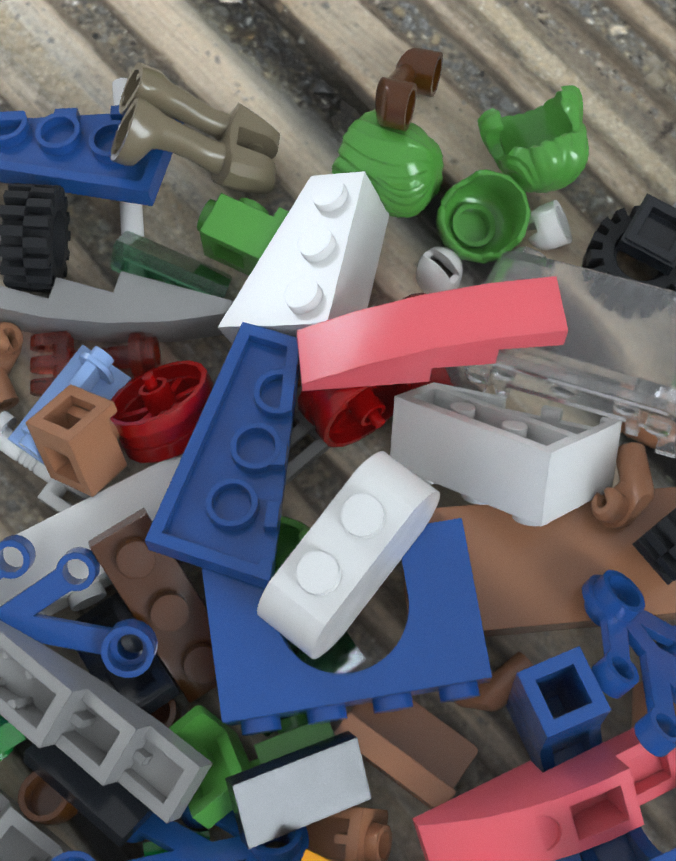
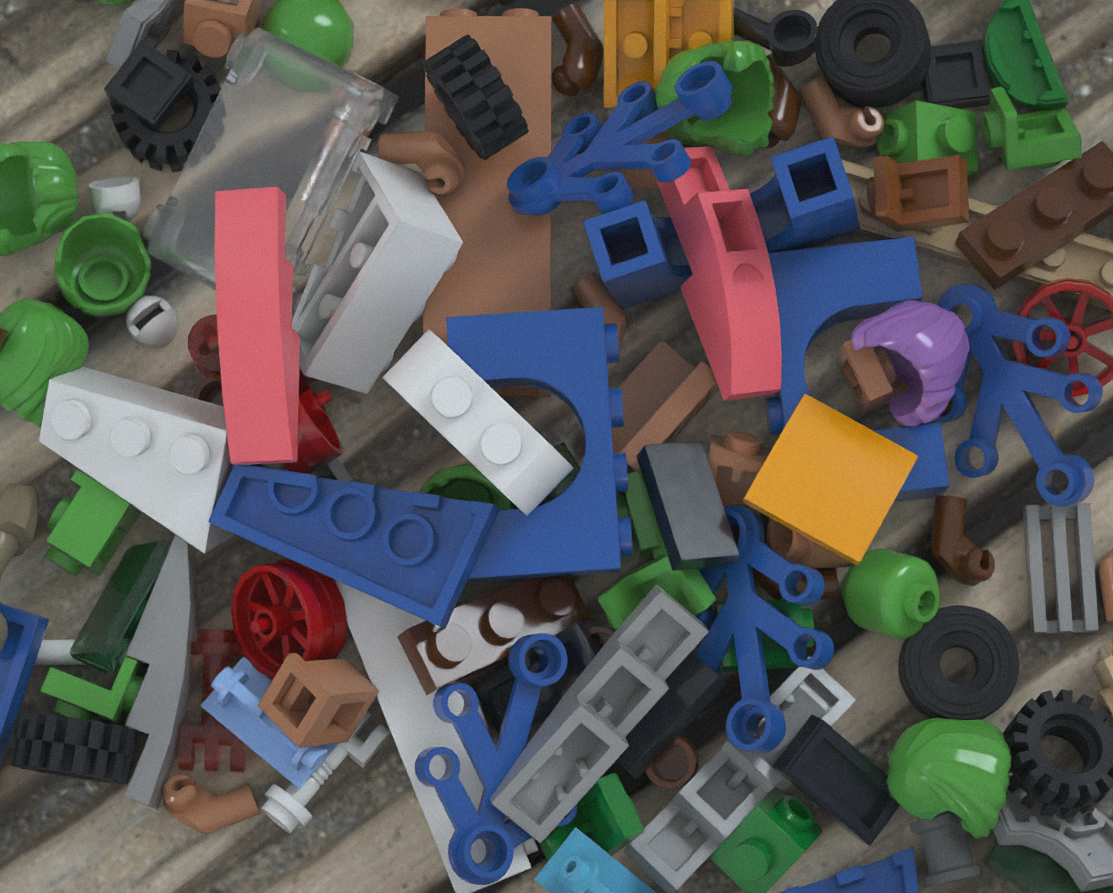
camera: 80 degrees left, 5 degrees up
none -> bright green bracket [40,655,146,726]

